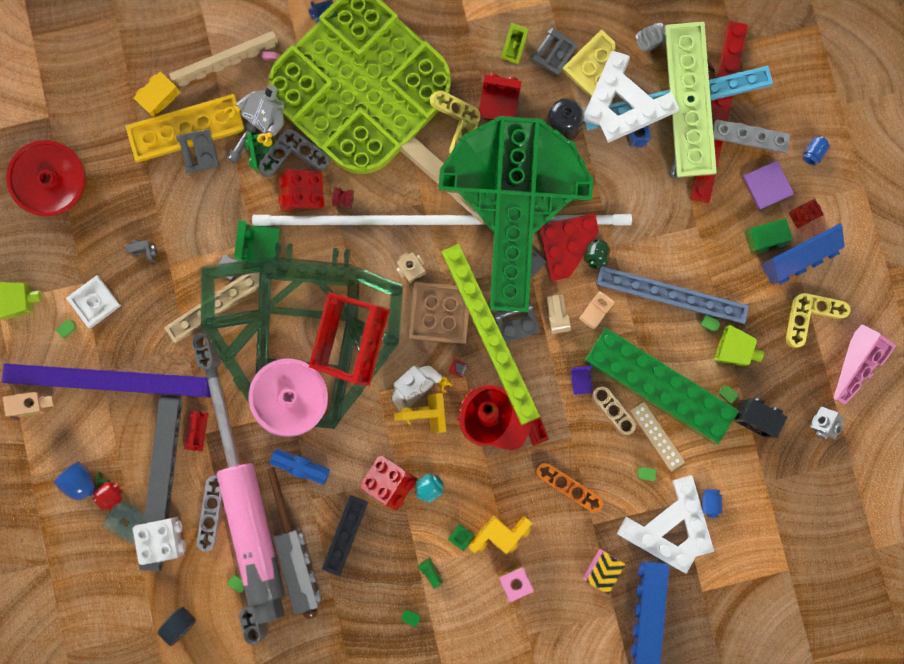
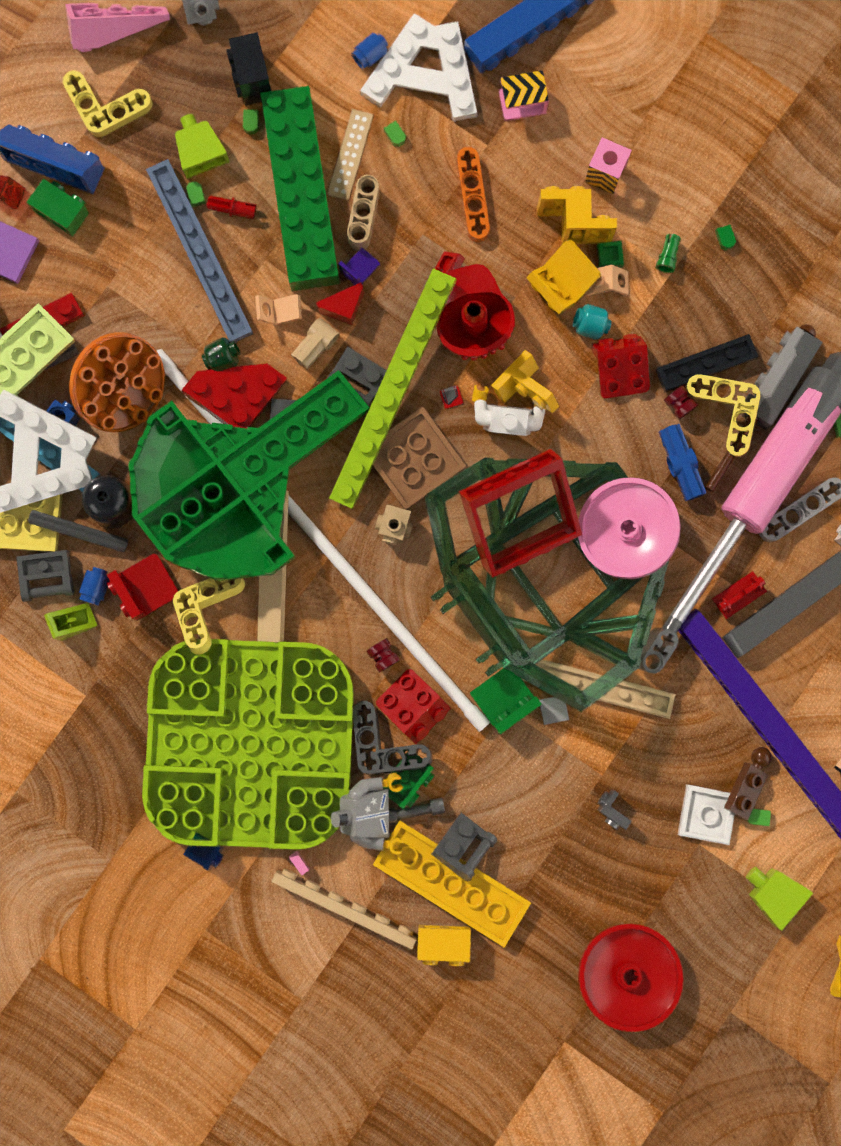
camera: 130 degrees left, 0 degrees up
none -> dark grey axle [28,510,128,552]
none -> orange bracket [69,332,165,432]
none -> blue brick [79,567,110,606]
none -> red axle [207,196,257,220]
none -> red slope [316,282,364,325]
none -> yellow bracket [526,240,601,314]
none -> light nougat bracket [585,265,629,296]
none -> dark red wheel [664,385,699,420]
none -> light yellow beam [687,375,761,457]
none -> reddish brown plate [724,747,772,821]

